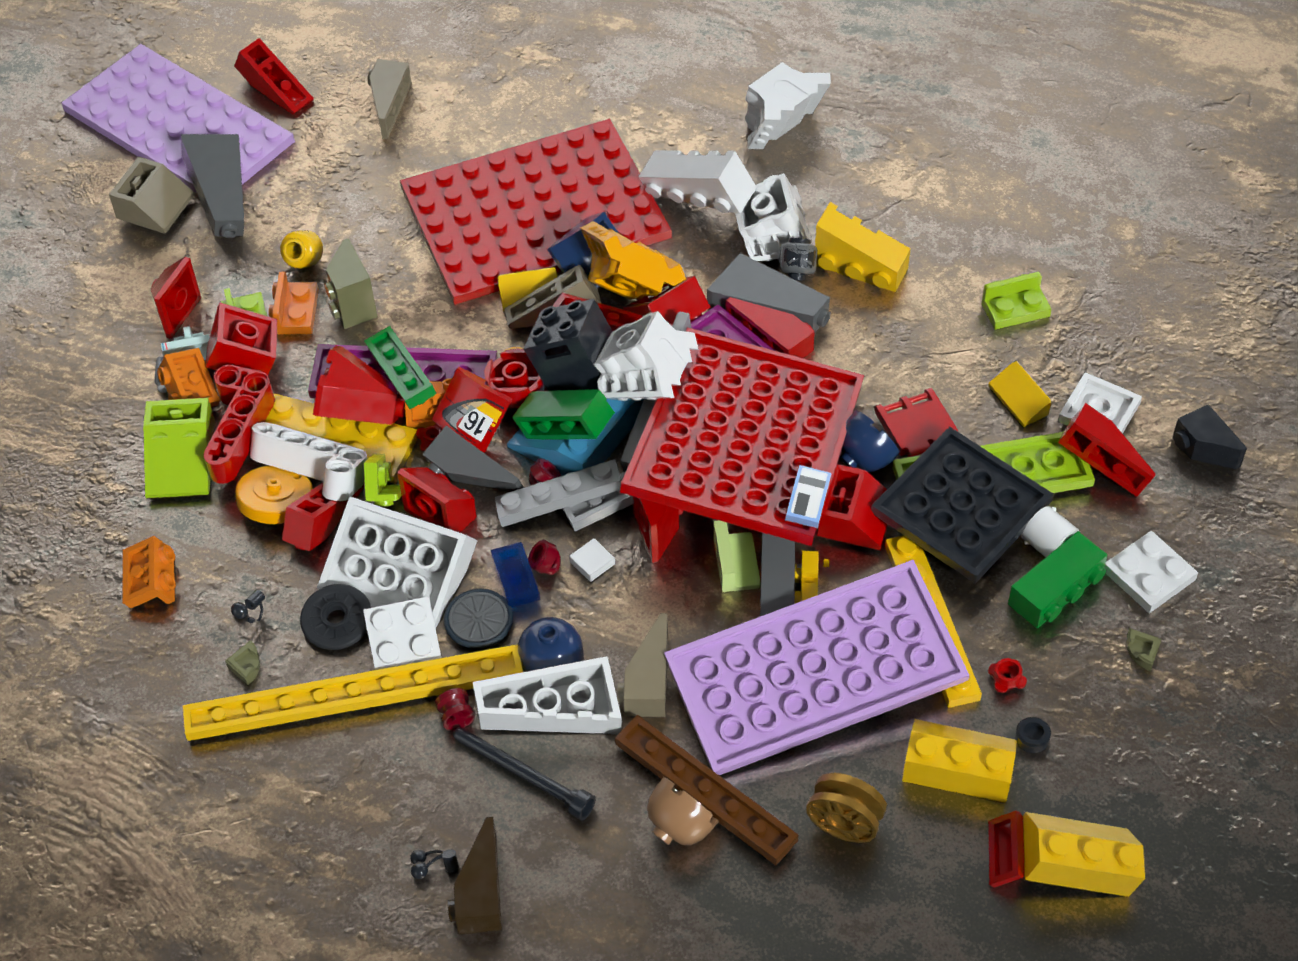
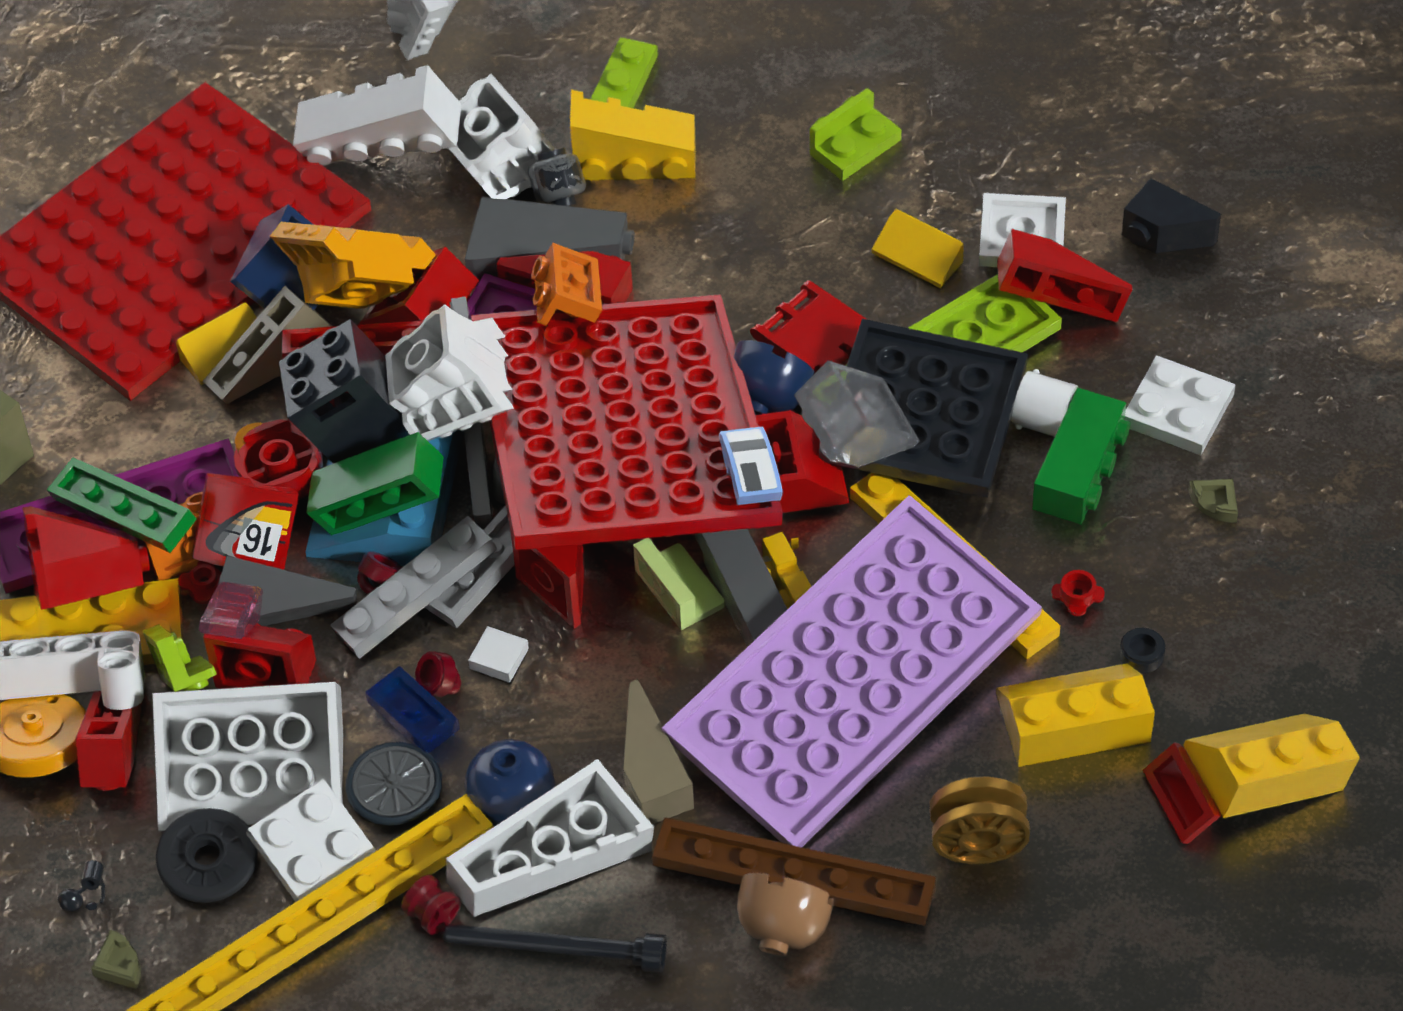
camera: 25 degrees left, 0 degrees up
none -> clear pink slope [199,582,263,639]
none -> orange bracket [531,243,602,326]
none -> lime plate [591,37,658,108]
none -> clear slope [794,360,919,467]

